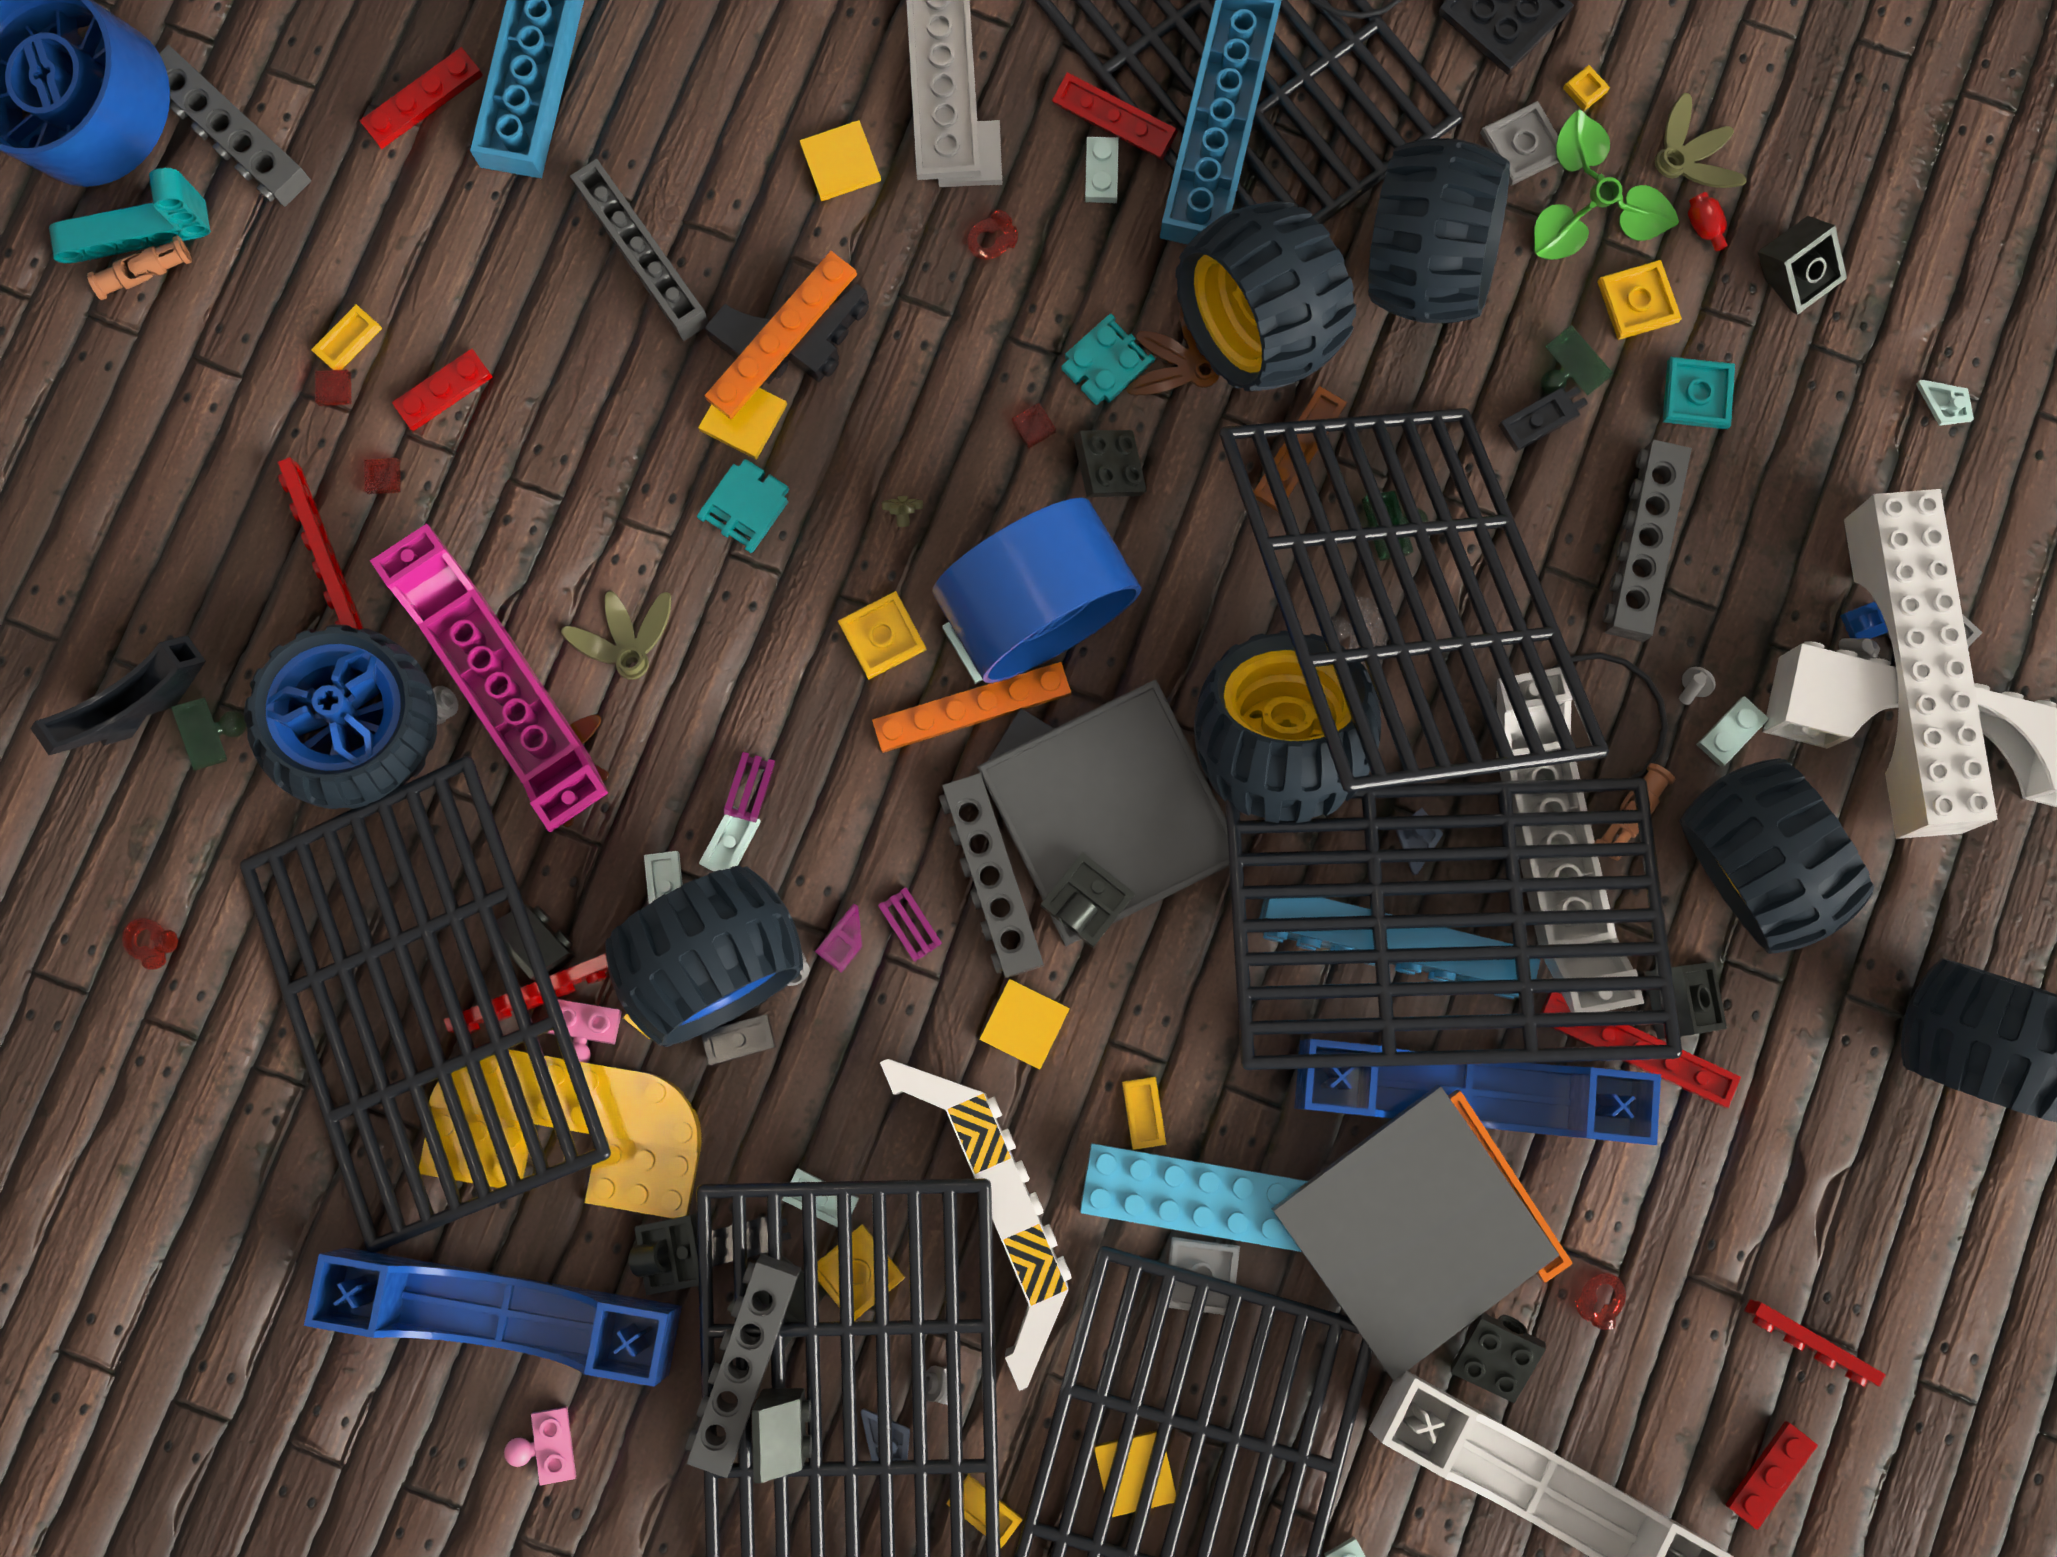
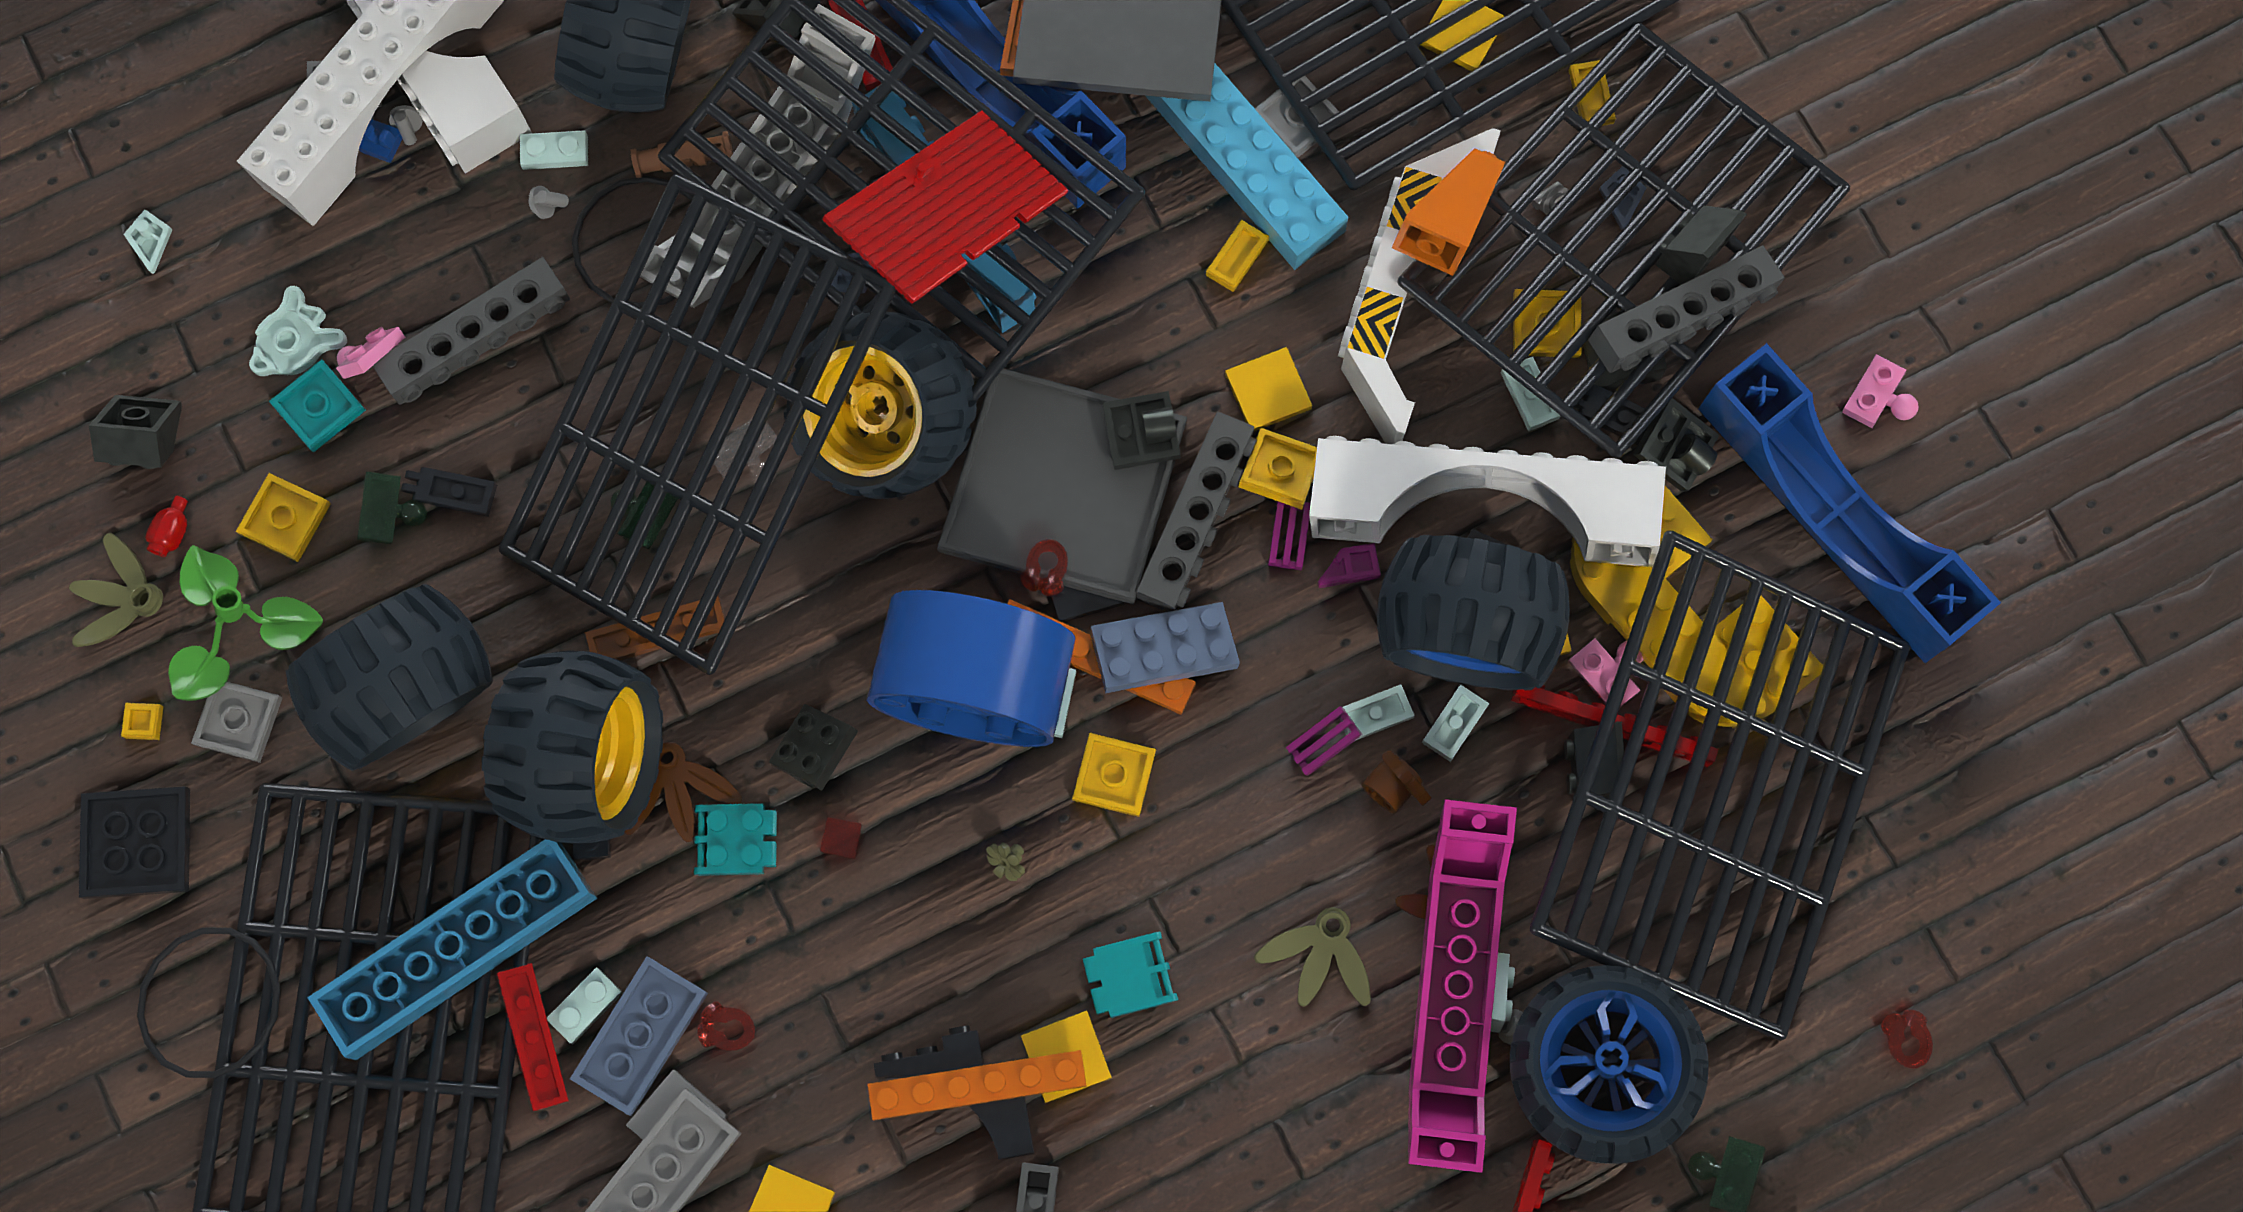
camera: 140 degrees left, 5 degrees down
none -> light aqua tile [249,286,347,376]
none -> bright pink plate [336,327,406,379]
none -> sand blue plate [570,956,708,1116]
none -> red door [822,110,1068,304]
none -> clear red piece [1020,539,1068,596]
none -> sand blue plate [1090,602,1240,693]
none -> yellow tile [1238,428,1317,510]
none -> white arch [1309,436,1666,567]
none -> reddish brown piece [1361,750,1432,814]
none -> orange slope [1392,148,1505,276]
none -> light aqua plate [1491,952,1515,1033]

